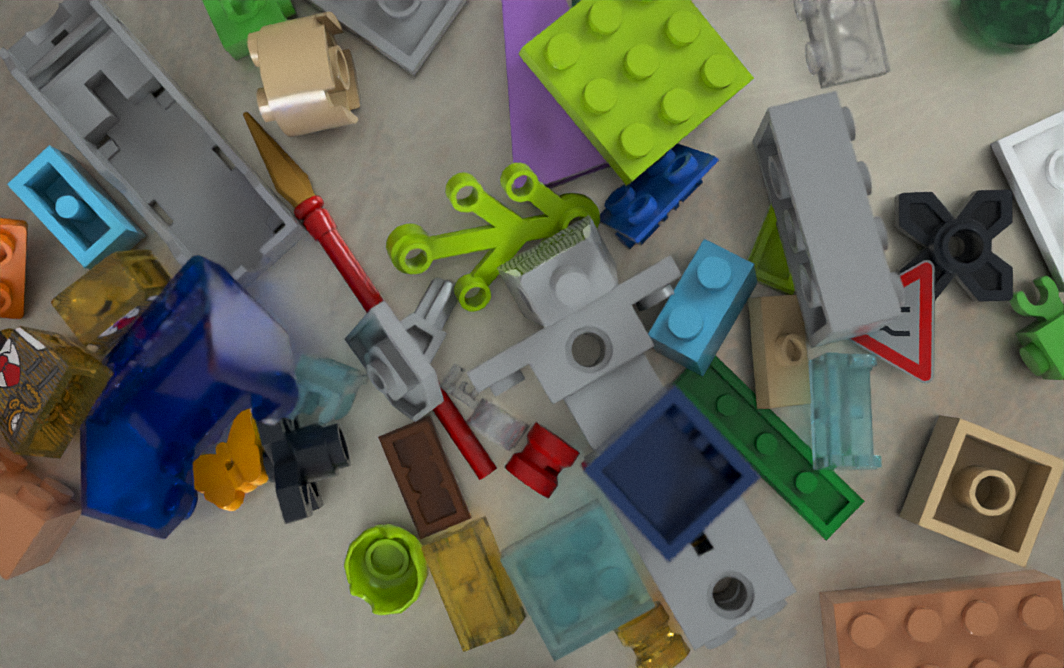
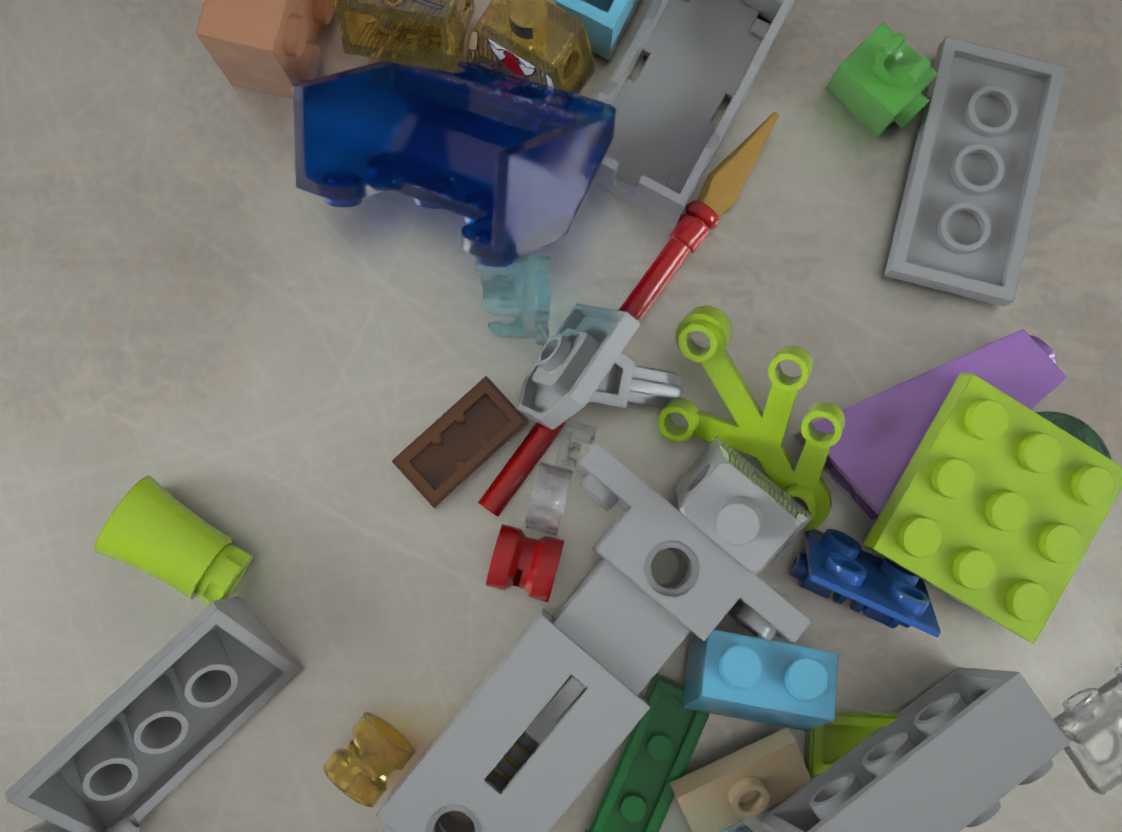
camera: 70 degrees right, 5 degrees down
light orange animal [179,407,269,511] -> none
tan brick [247,11,360,137] -> none
black plant [253,401,351,524] -> none
lime hair [343,524,429,616] -> none
clear yellow hinge [421,516,527,652] -> none
clear light blue brick [500,498,656,662] -> none
dark blue piece [580,383,761,563] -> none

